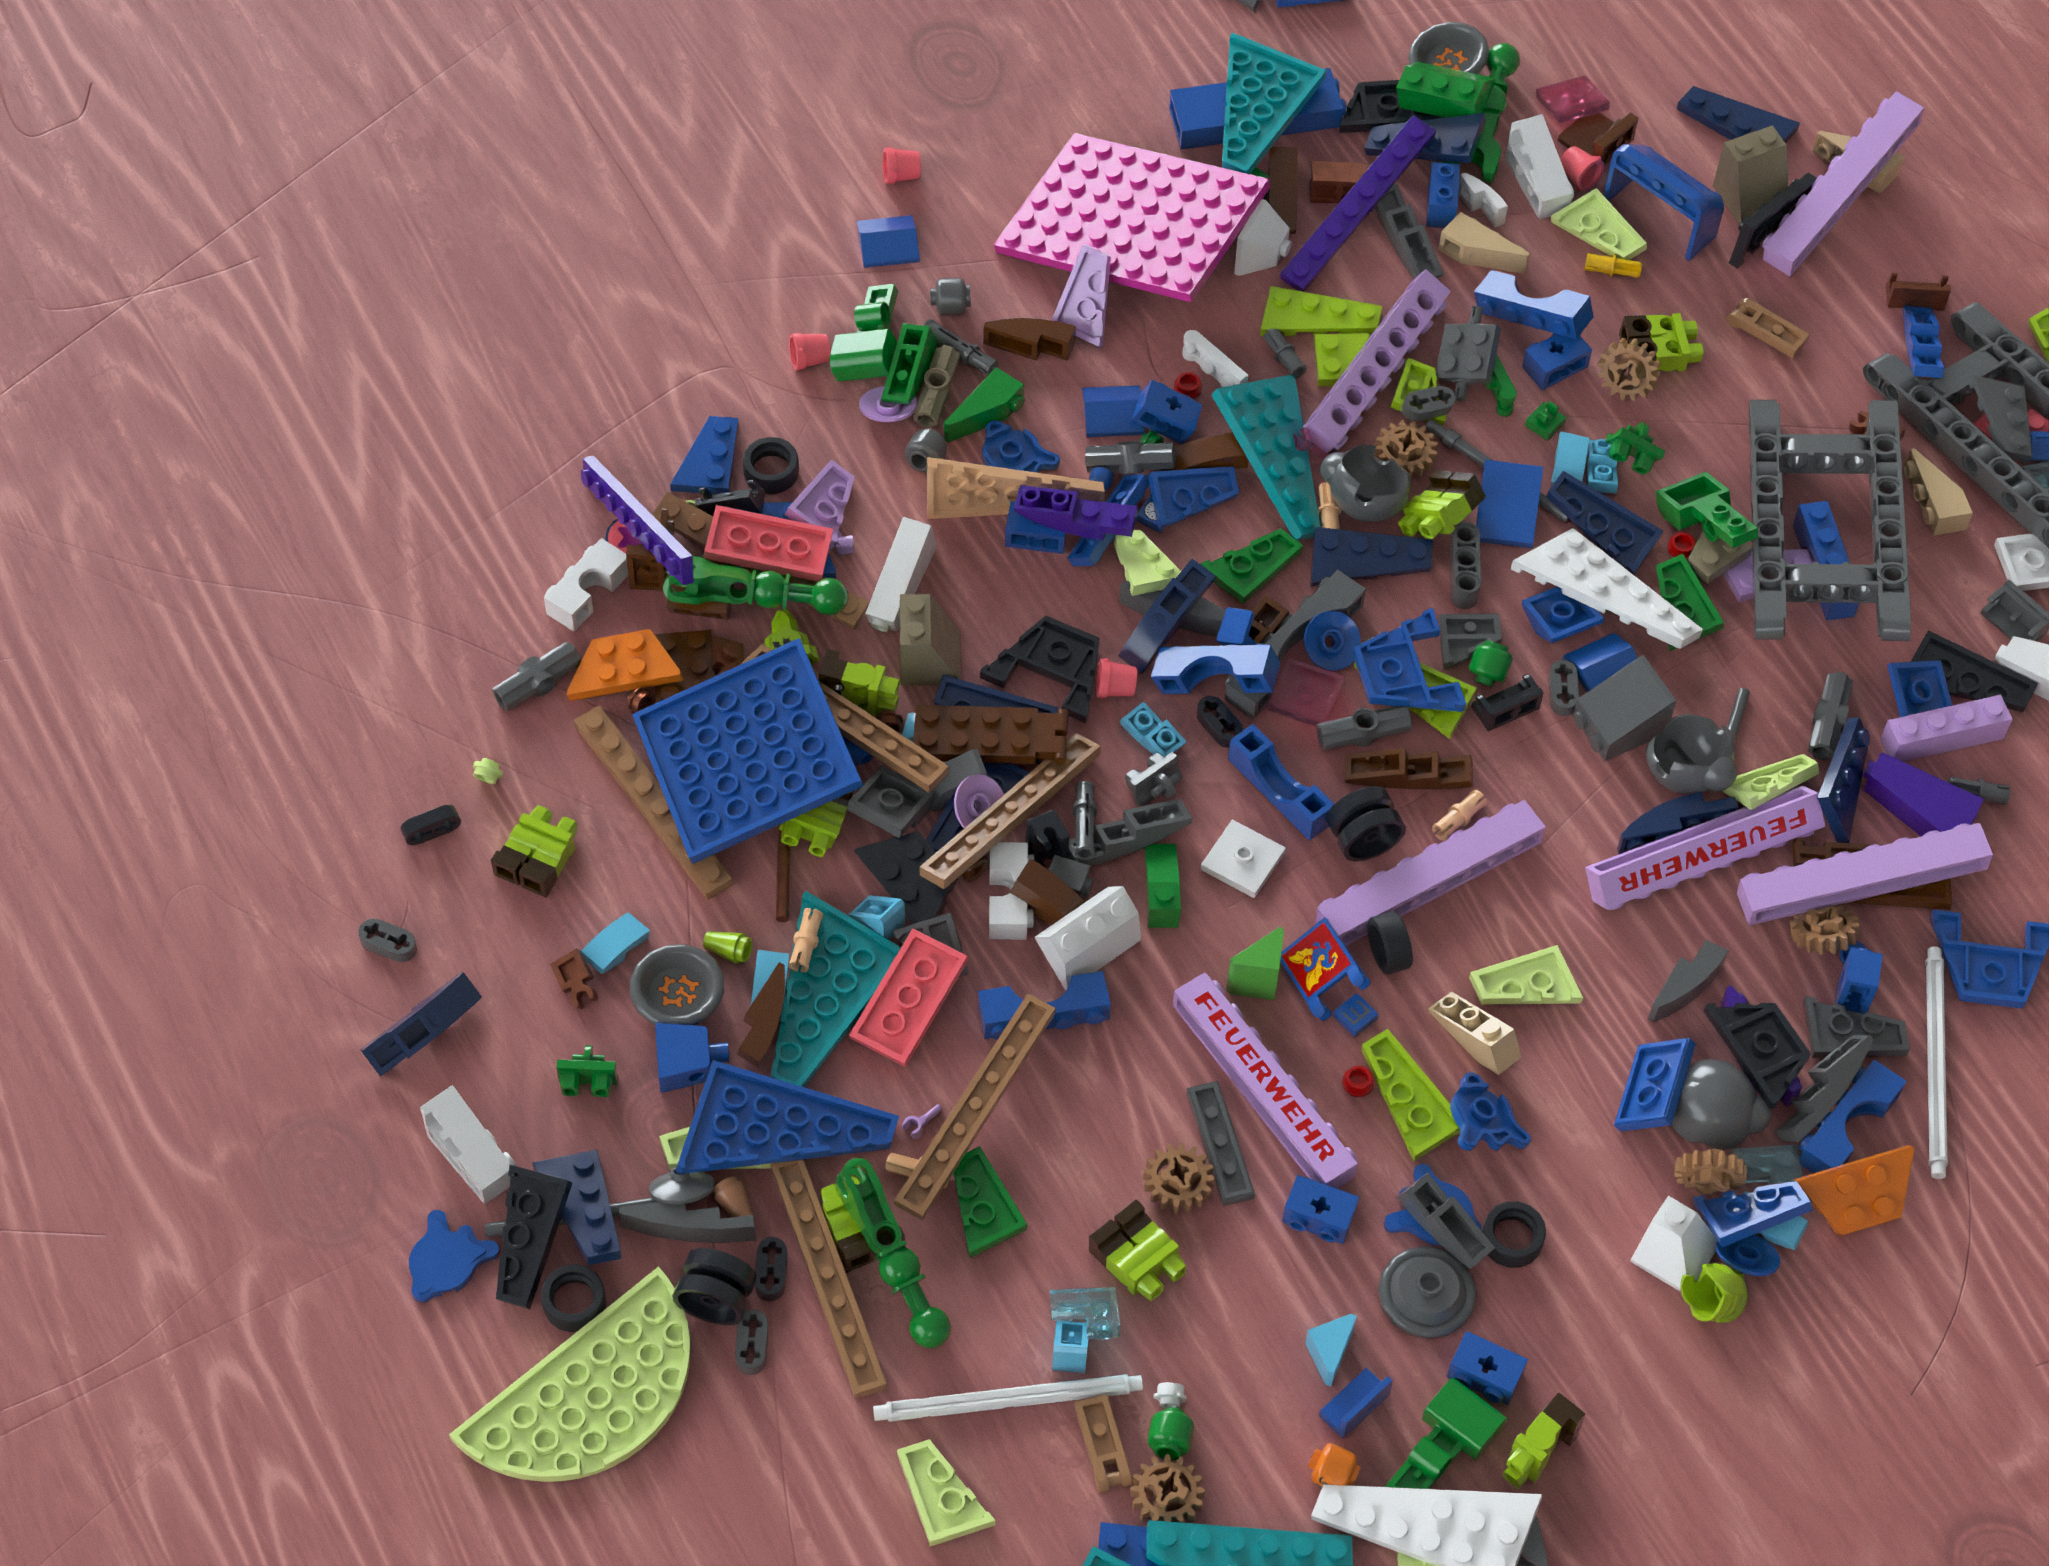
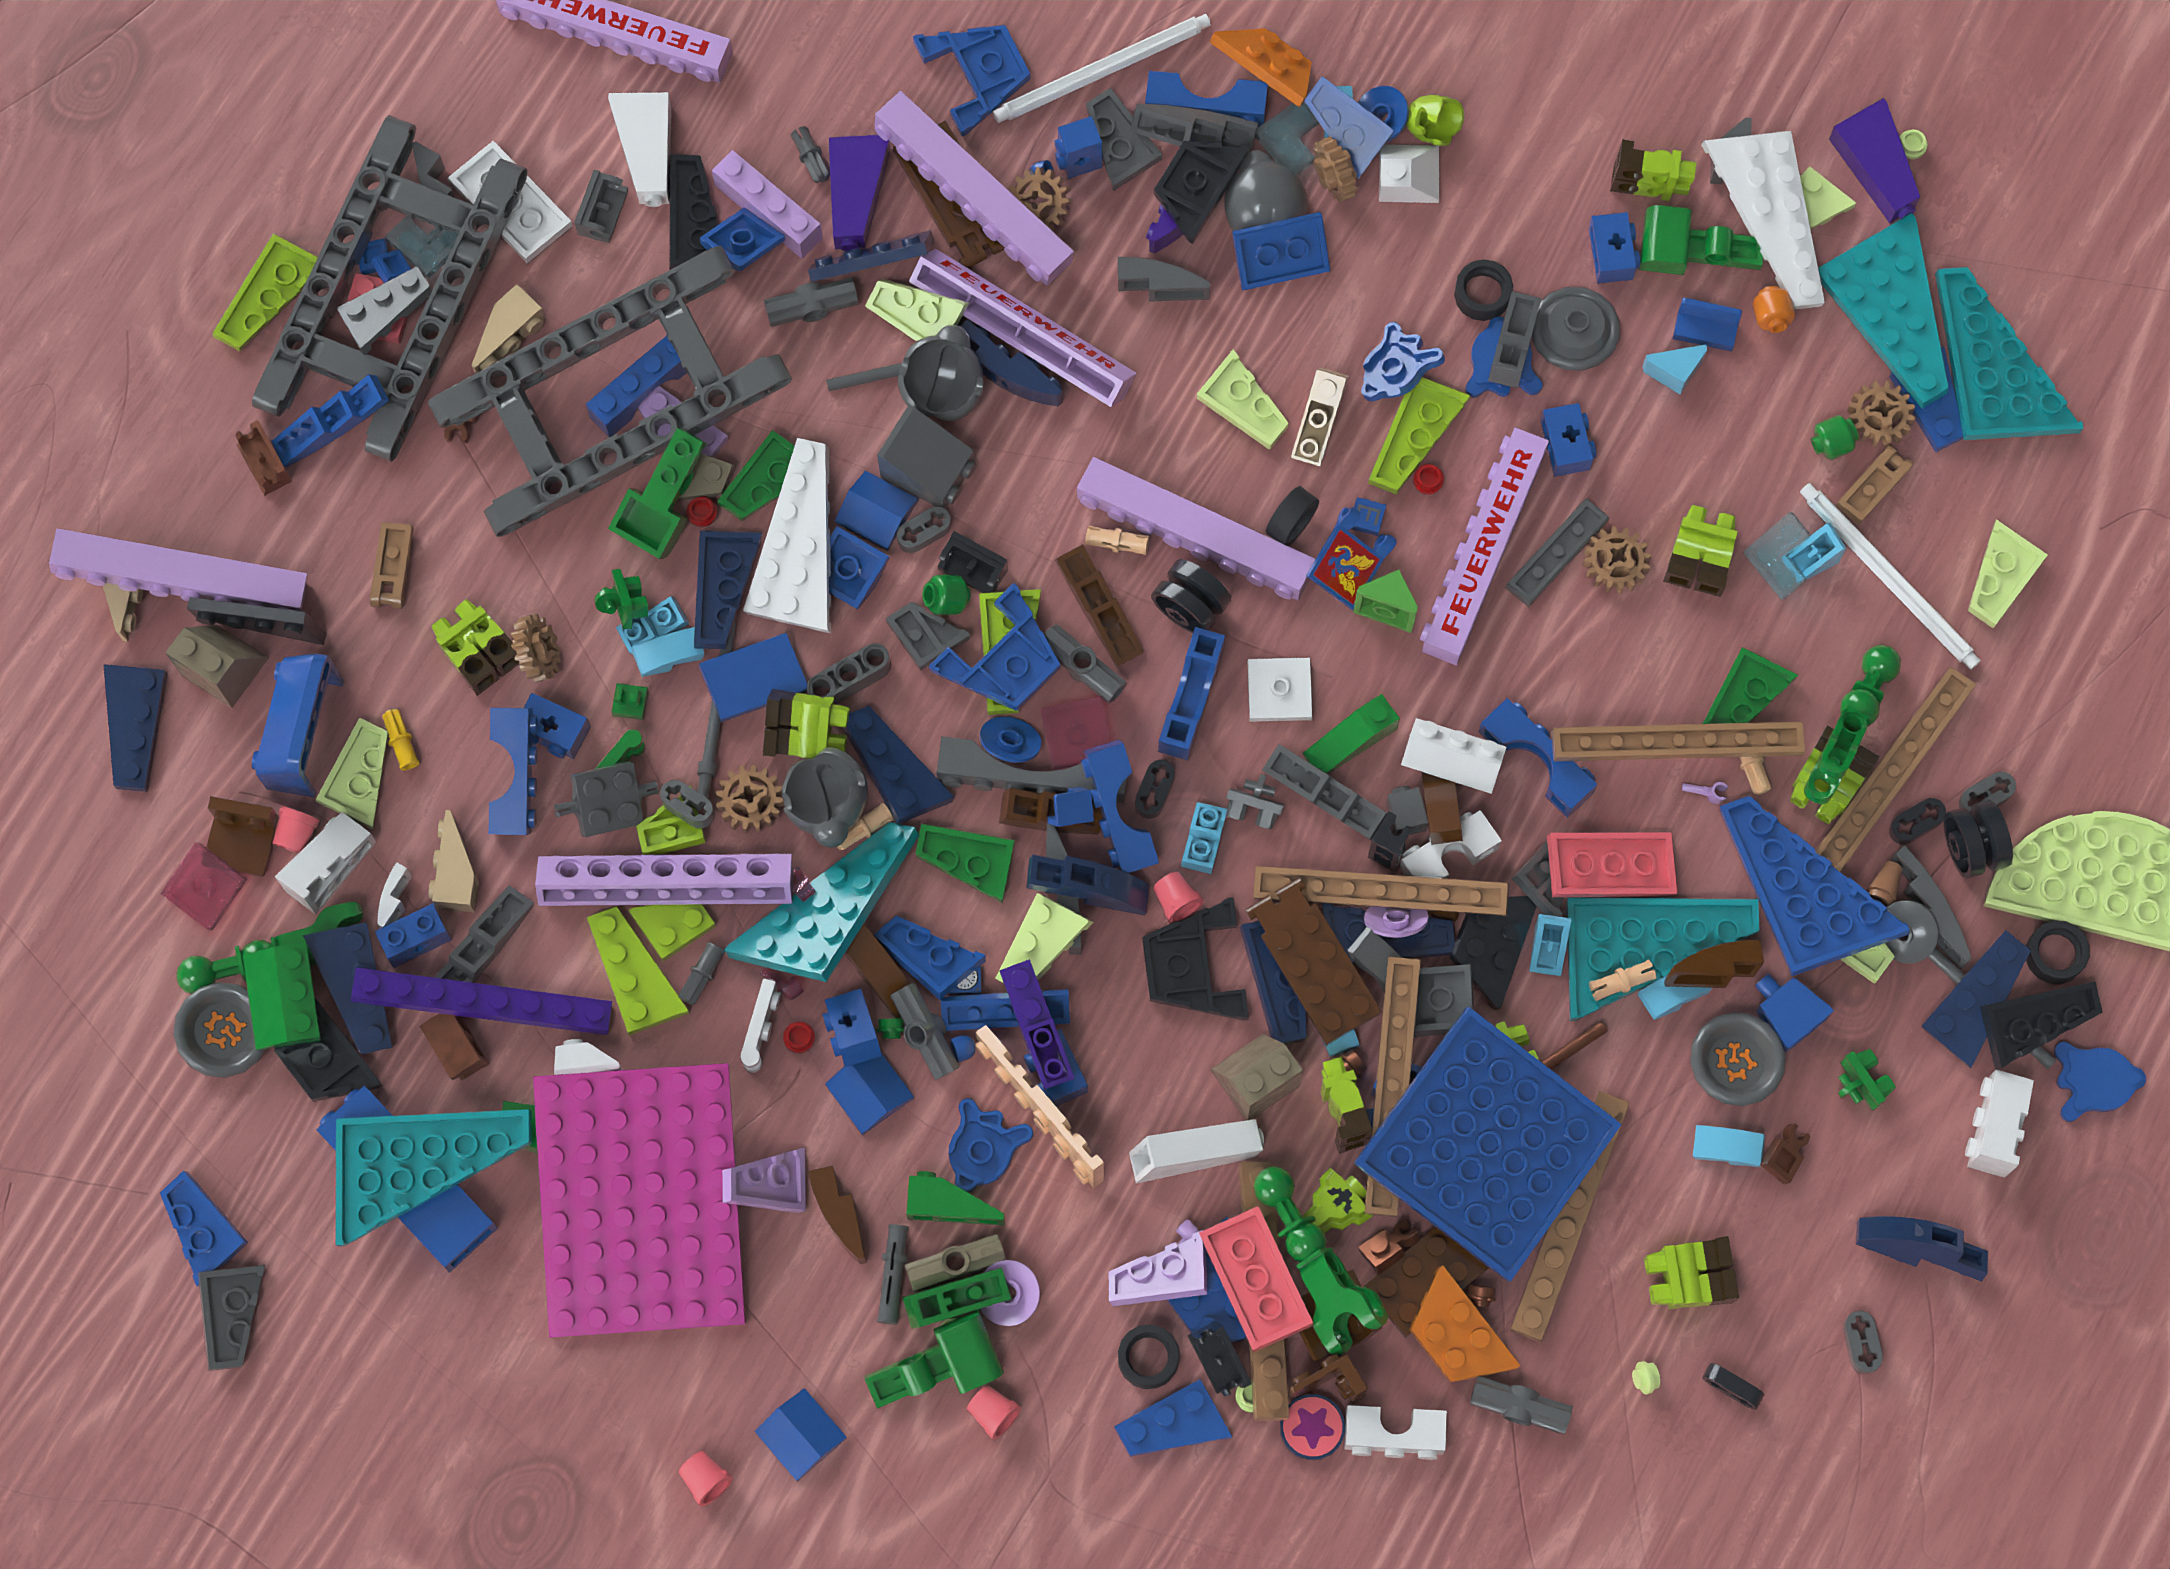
camera: 120 degrees left, 15 degrees up
dark purple plate [581,456,694,585] -> none
lime cone [703,931,753,964] -> none
dark grey head [905,429,947,472] -> none
dark grey head [930,277,971,315] -> none
dark grey pin [1072,781,1097,861] -> none
white plate [1153,1382,1187,1408] -> none
reddish brown slope [1268,147,1298,234] -> none

